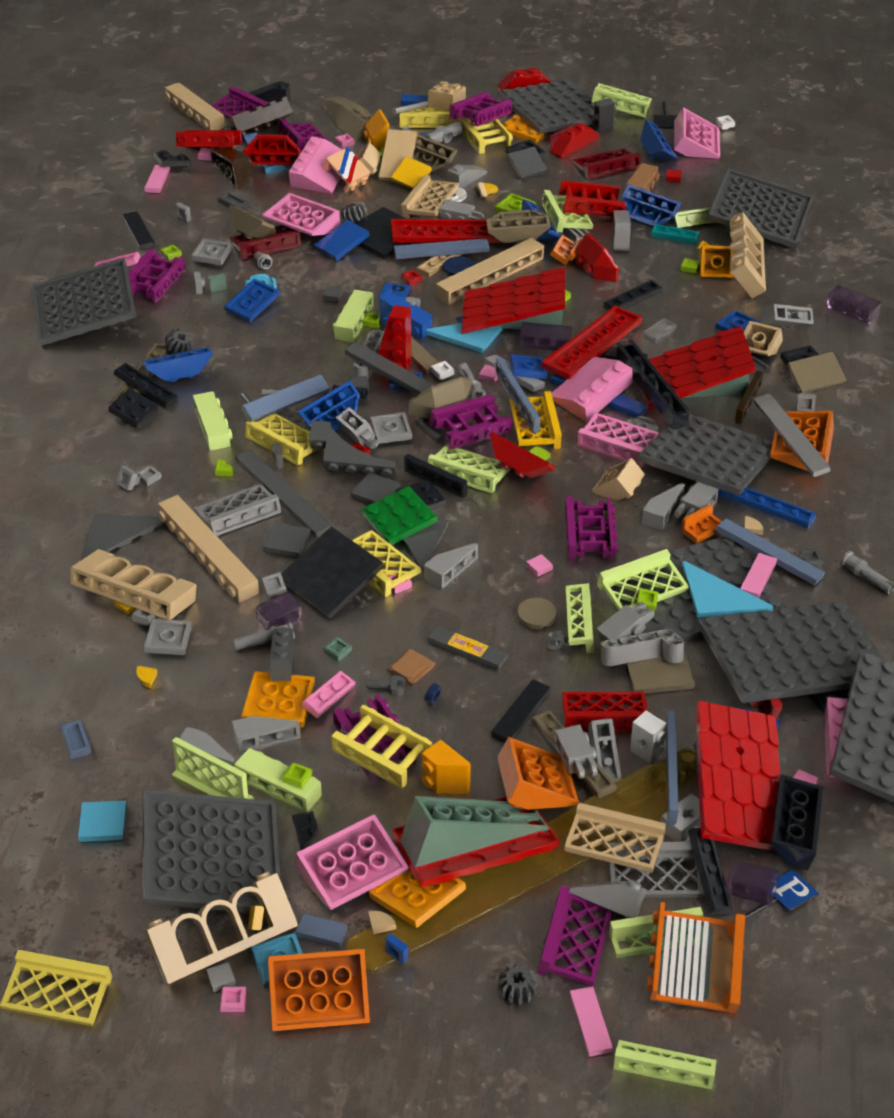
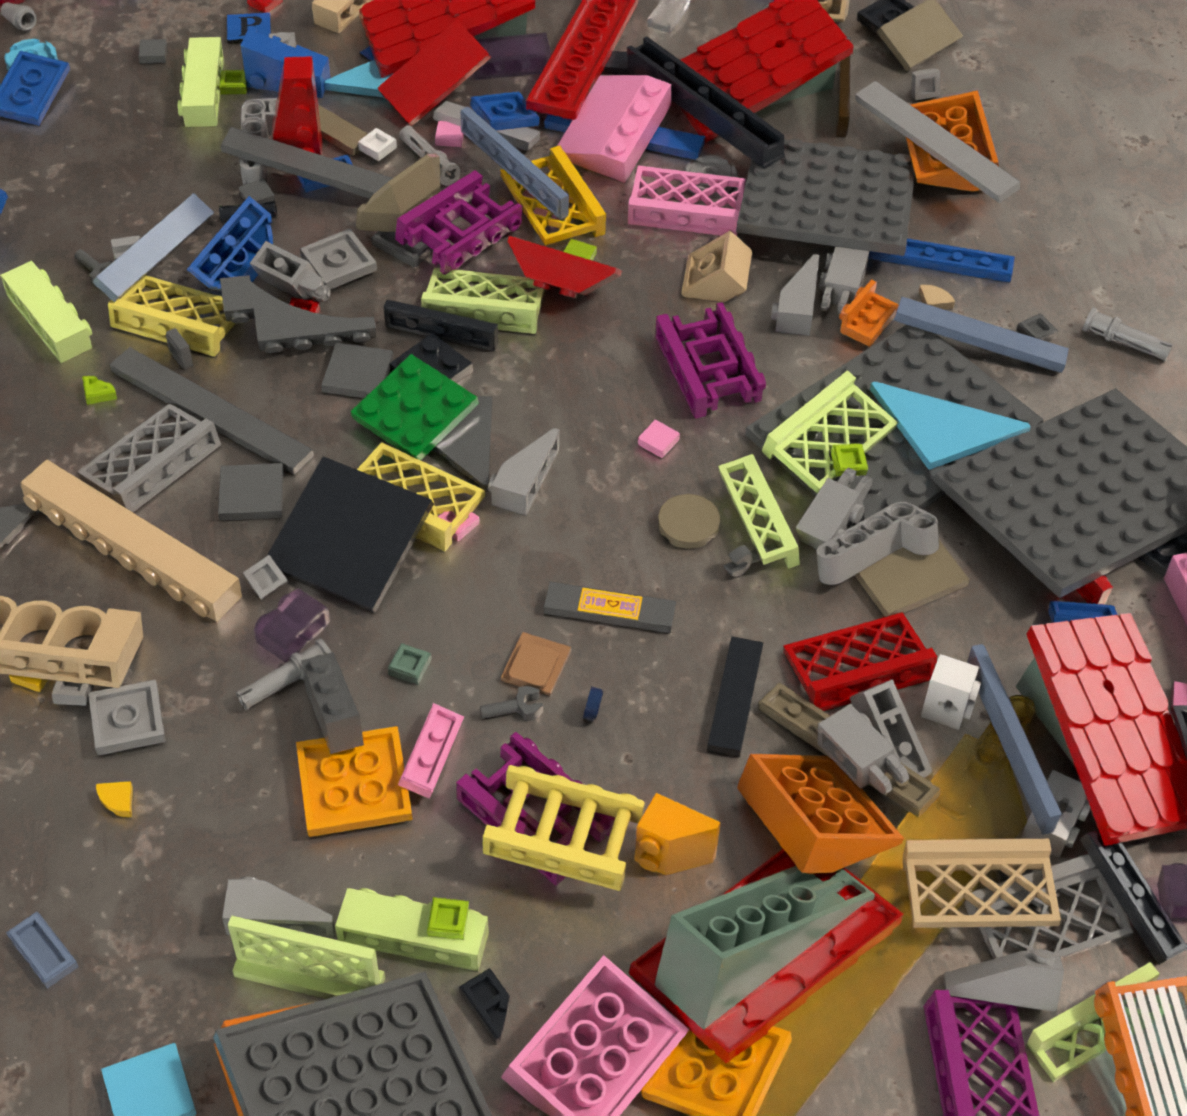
camera: 20 degrees left, 10 degrees up
light grey slope [232,716,301,753] -> none
bright pink tile [740,553,777,598] -> none
none -> red tile [377,19,491,126]

